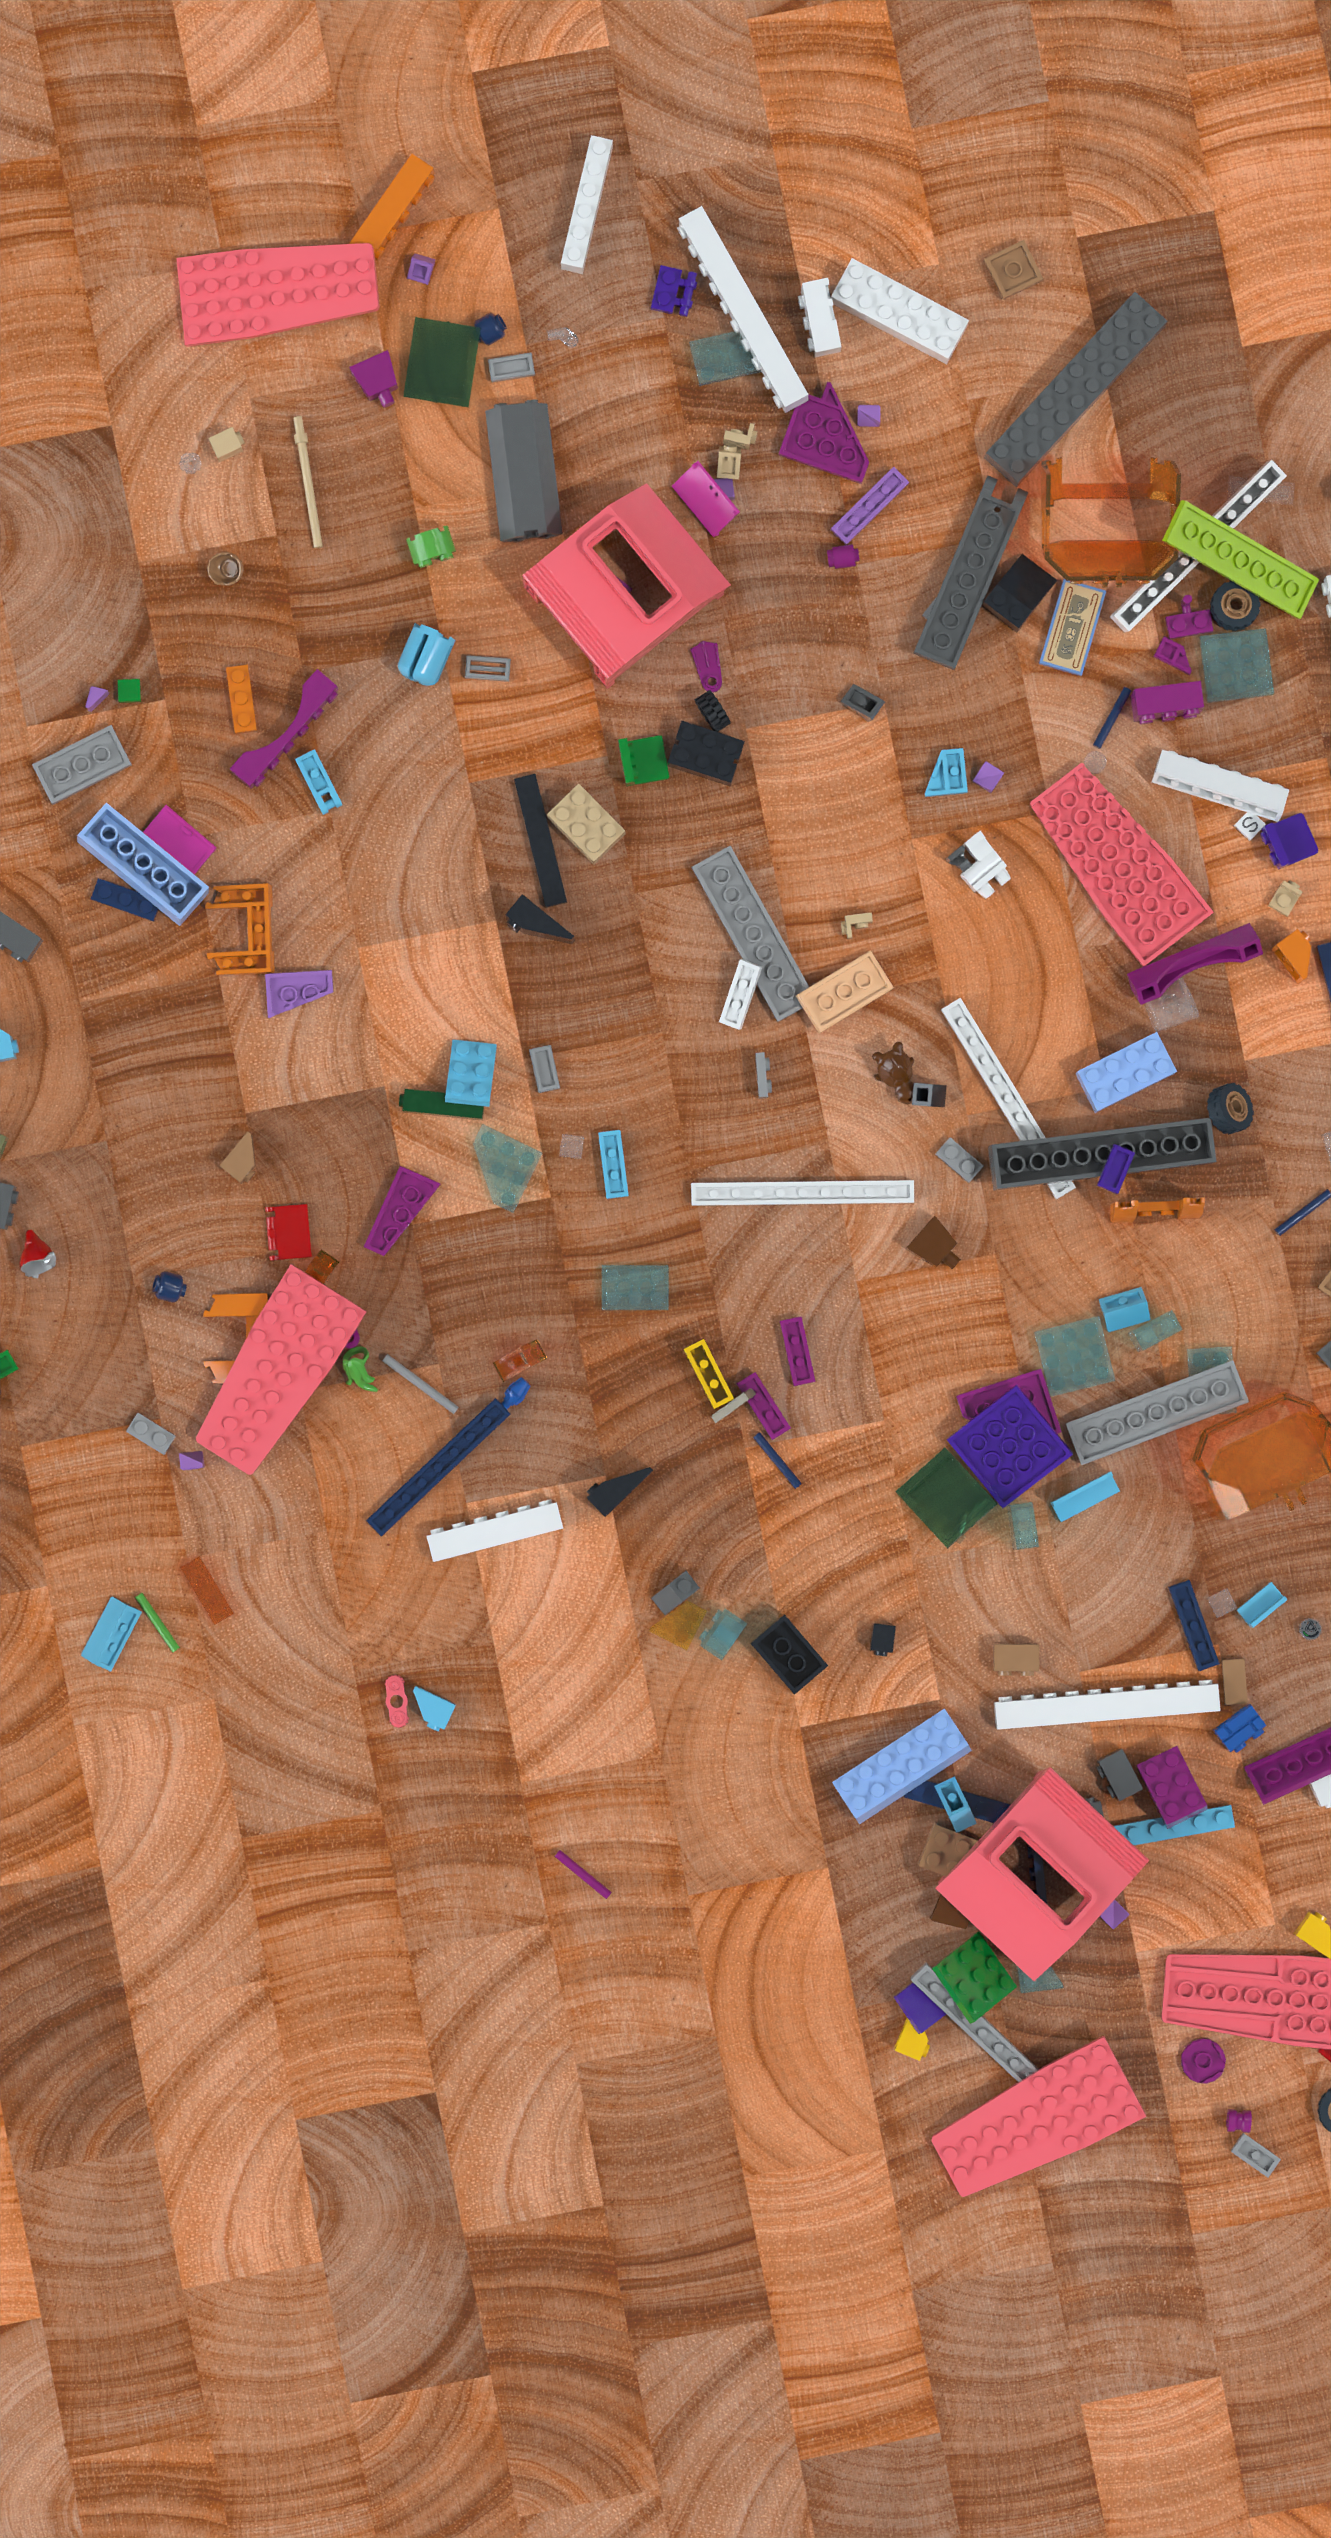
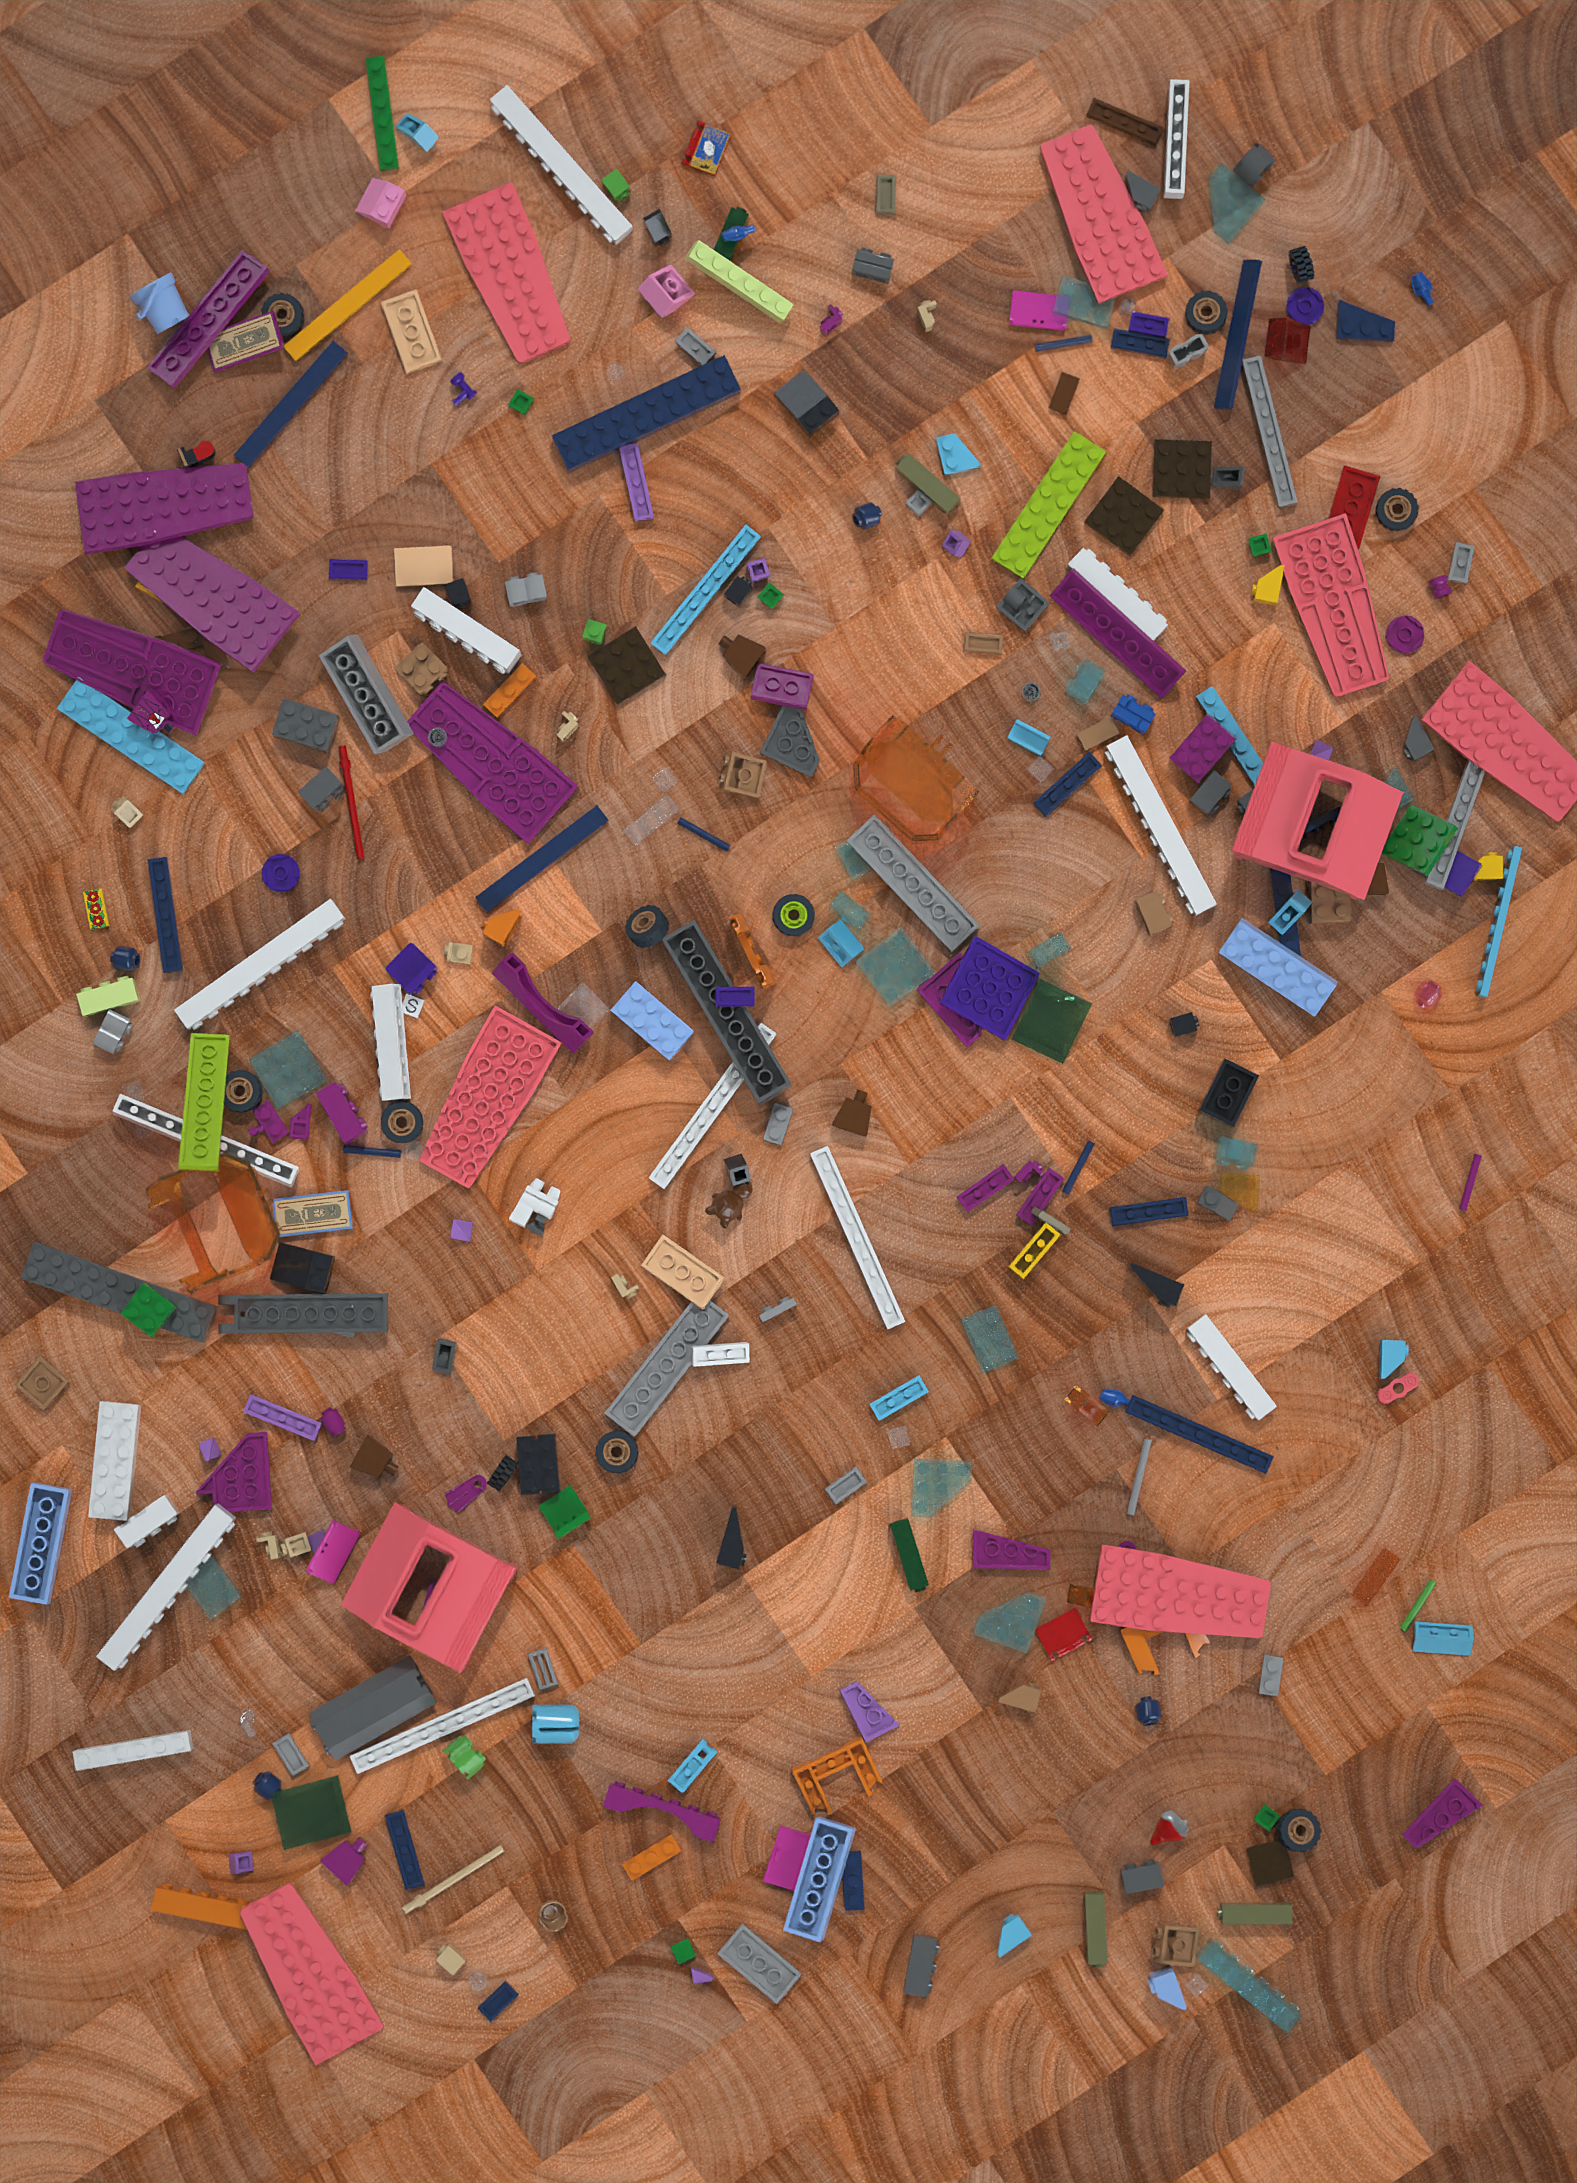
camera: 105 degrees left, 0 degrees up
medium lavender slope [179,1451,205,1470] -> none
bright green piece [342,1347,378,1392] -> none
medium azure plate [445,1040,497,1107] -> none
black tile [514,774,567,908] -> none
tan brick [547,784,626,865] -> none
dark purple plate [651,265,697,317] -> none
medium azure wing [925,748,968,797] -> none
medium azure panel [1050,1471,1120,1522] -> none
none -> light blue brick [9,1482,73,1605]
none -> green piece [120,1283,177,1337]
none -> reddish brown torso [350,1435,399,1478]
none -> white plate [350,1678,535,1774]
none -> black wheel [381,1101,423,1143]
none -> dark blue tile [385,1809,425,1890]
none -> dark blue tile [477,1980,519,2022]
none -> black wheel [595,1431,639,1473]
none -> black wheel [772,894,815,936]
none -> clear light blue plate [972,1592,1046,1653]
none -> magenta bracket [1013,1160,1044,1182]
none -> clear light blue brick [1065,659,1106,706]
none -> dark blue tile [1110,1197,1189,1226]
none -> dark grey slope [1403,716,1435,762]
none -> clear pink head [1414,979,1443,1009]
none -> medium azure plate [1476,846,1522,998]

